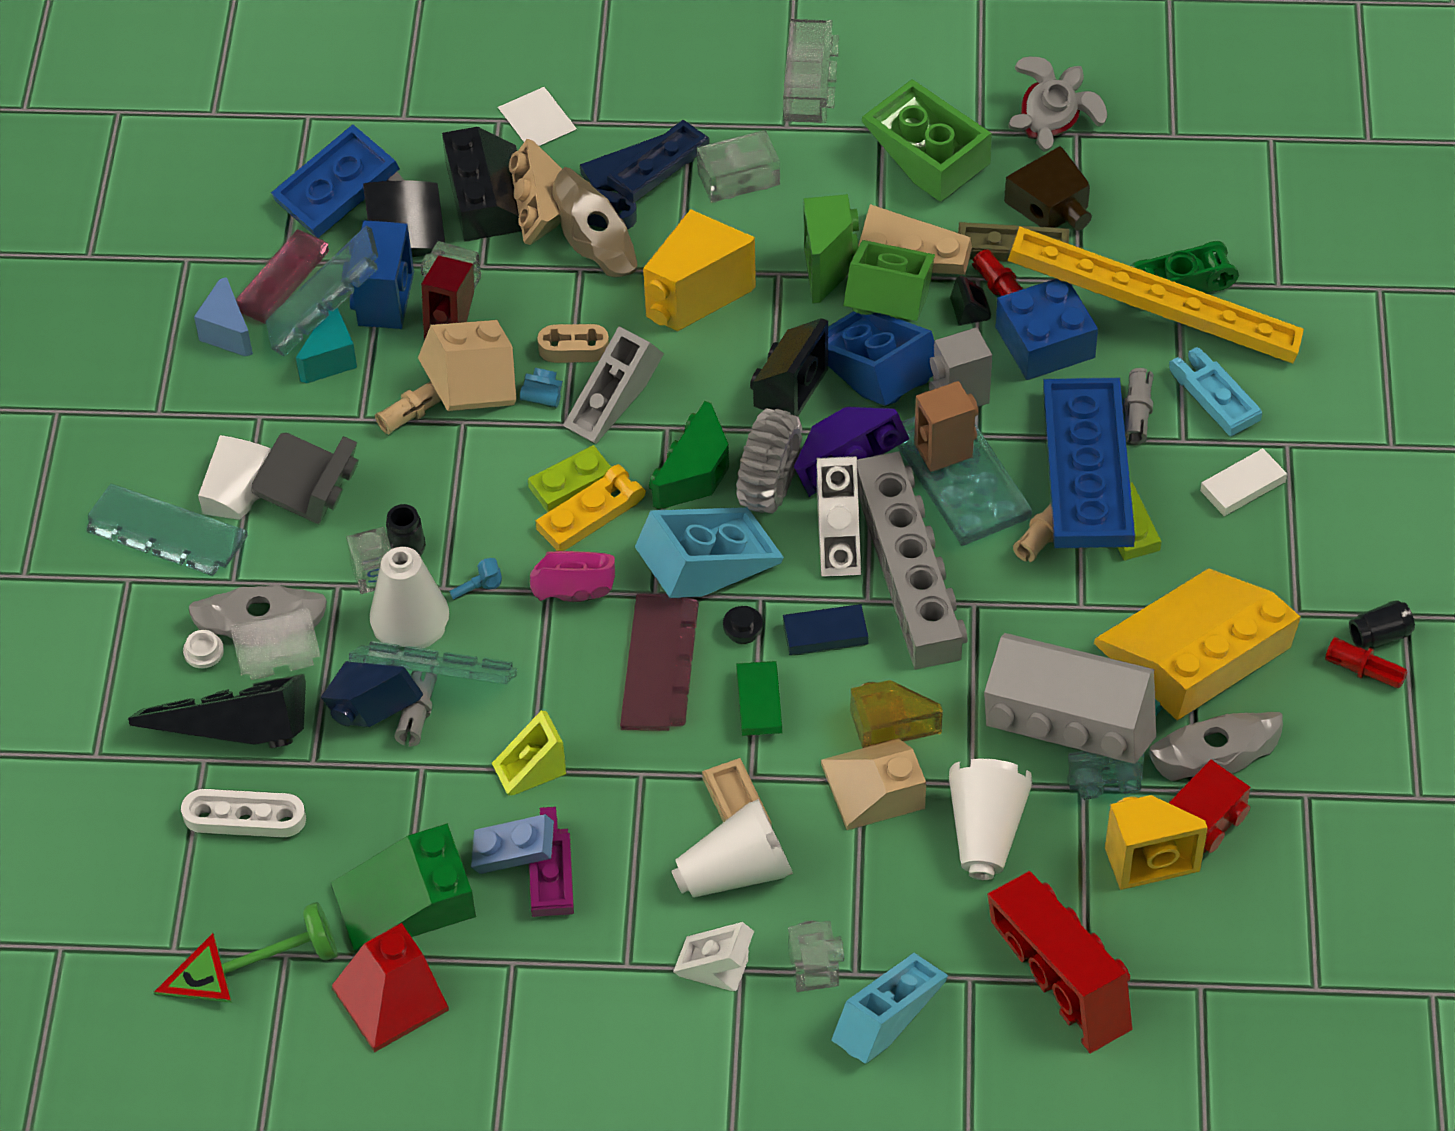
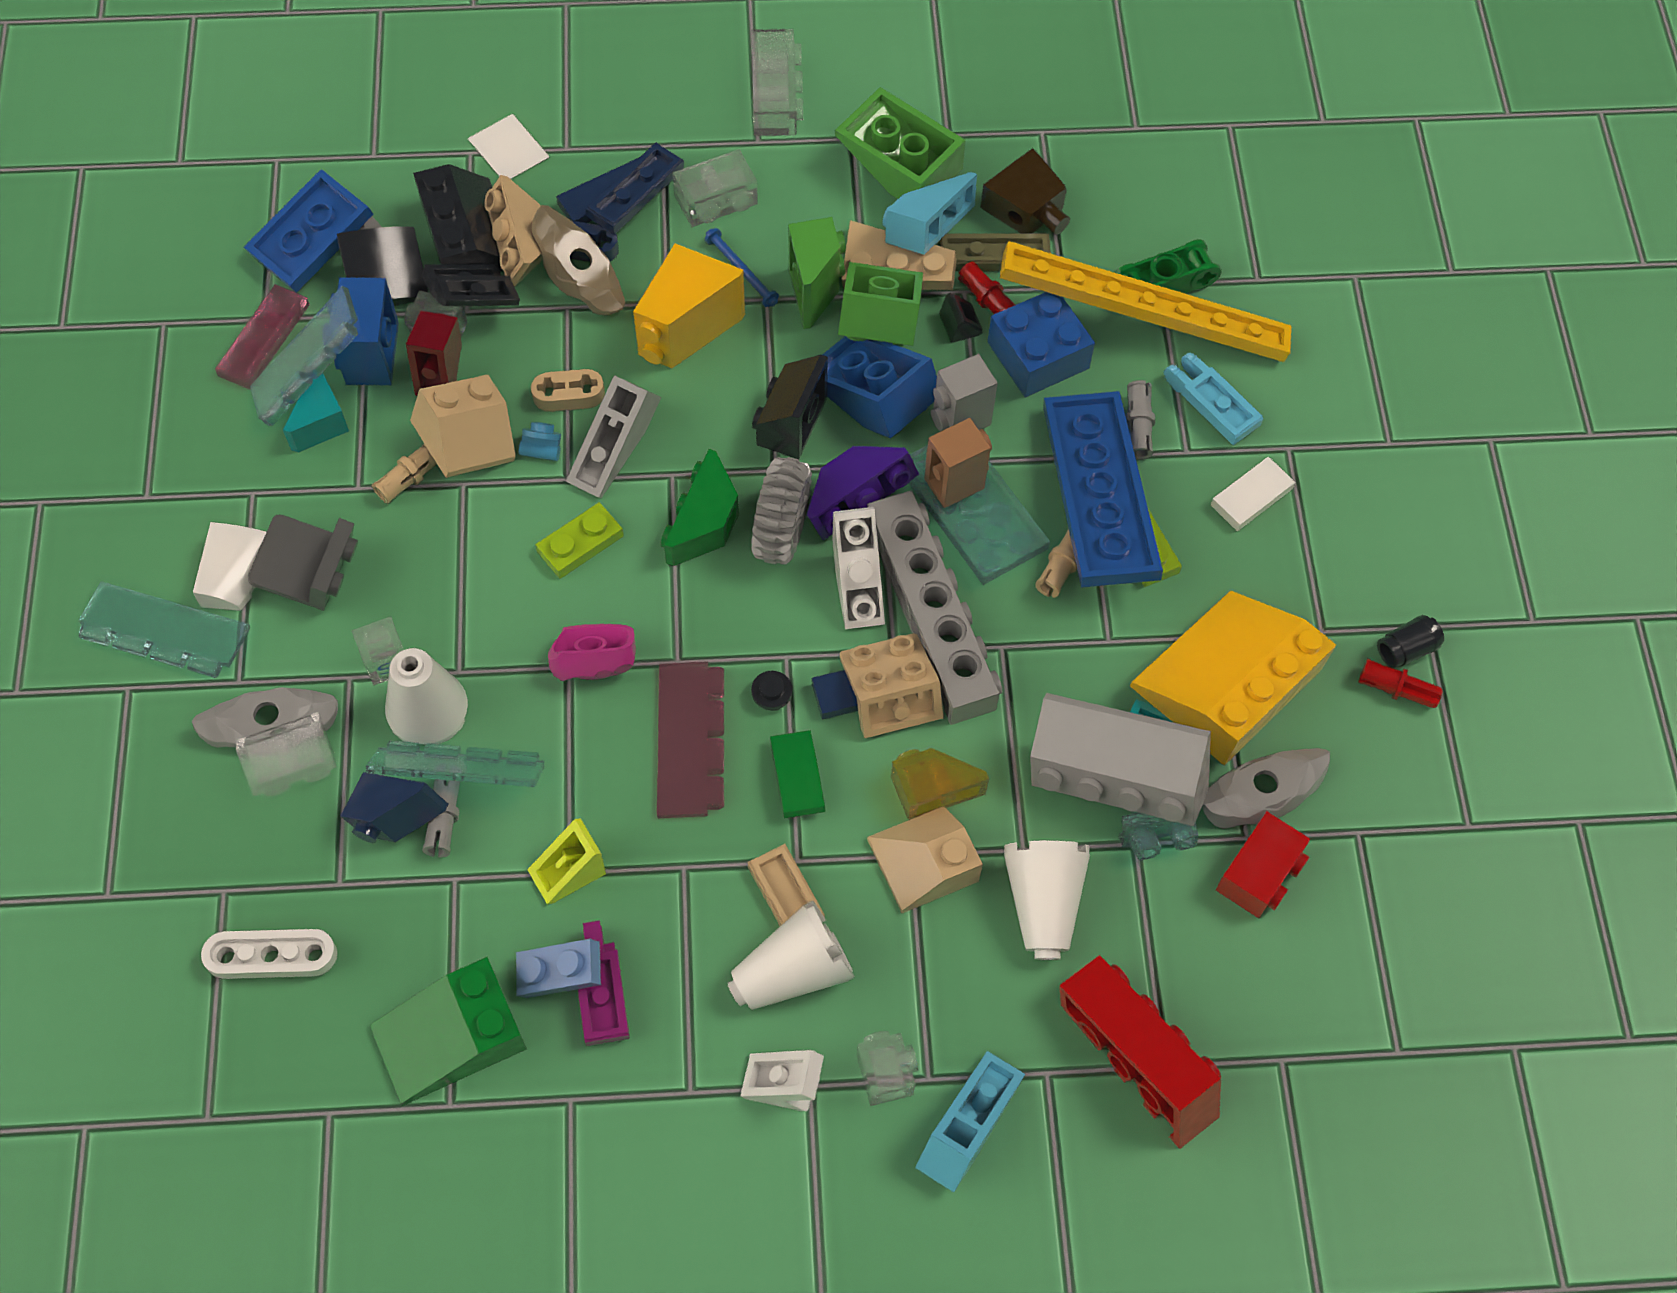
camera: 10 degrees left, 10 degrees up
black wedge [128,674,306,748] -> none
bright green piece [154,902,338,1003] -> none
white plate [183,630,224,668] -> none
medium blue slope [194,277,253,356] -> none
red slope [332,923,449,1052] -> none
black piece [386,504,426,556] -> none
dark azure hand [449,558,502,600] -> none
yellow plate [535,464,646,551] -> none
medium azure slope [635,507,784,598] -> none
light grey animal [1008,56,1108,152] -> none
yellow slope [1105,795,1208,890] -> none
none -> black slope [422,264,520,306]
none -> blue axle [705,228,779,307]
none -> tan bracket [840,633,943,738]
none -> medium azure slope [883,172,977,255]

